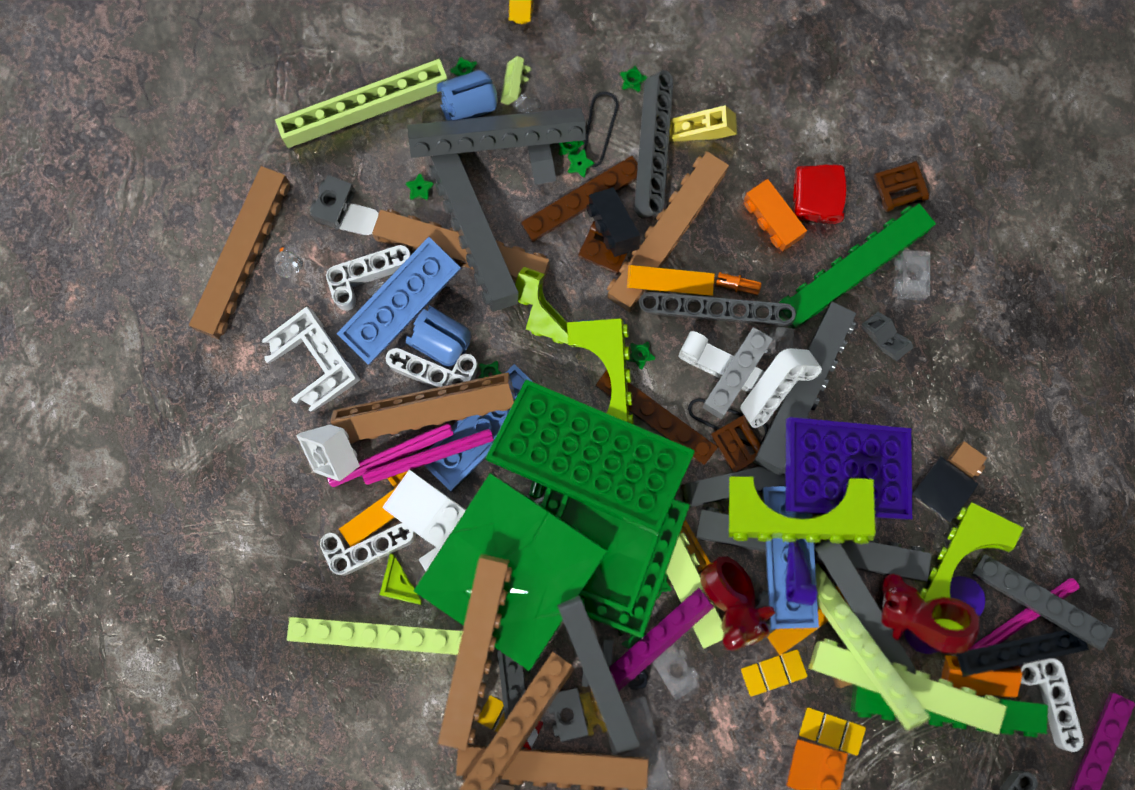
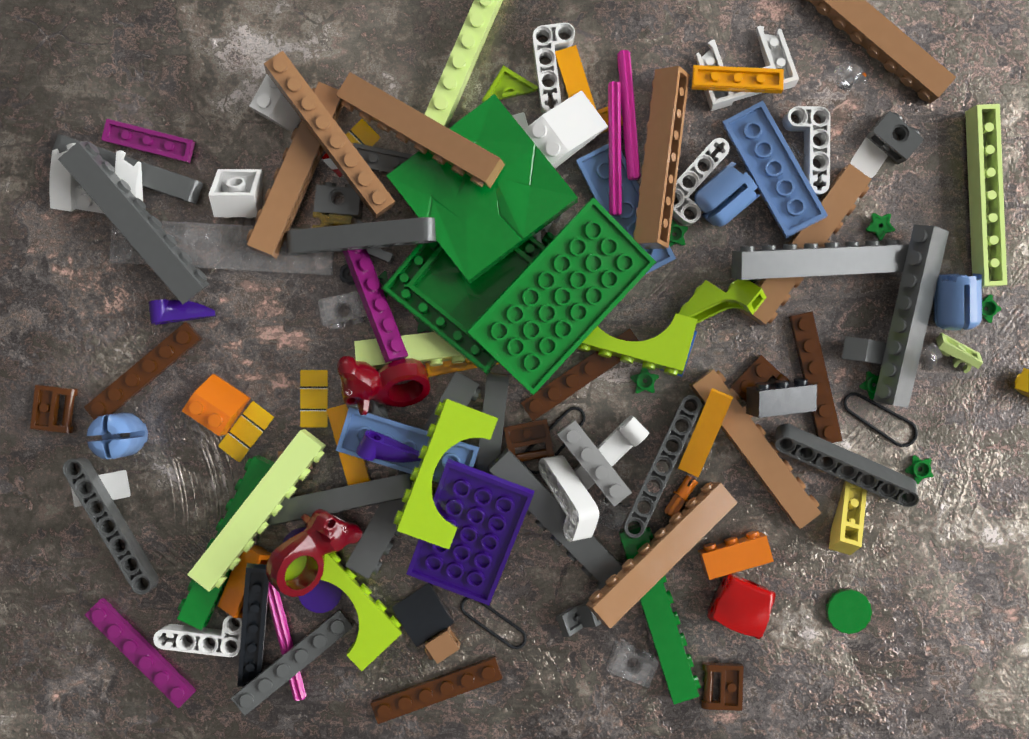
camera: 105 degrees right, 10 degrees up
white slope [296,425,360,481] -> none
green plate [568,149,595,178] -> none
yellowish green plate [815,563,929,731] -> none
none -> reddish brown plate [370,656,503,724]
none -> black piece [460,597,527,649]
none -> medium nougat brick [586,482,737,629]
none -> light orange tile [691,65,784,94]
none -> green tile [825,588,872,634]

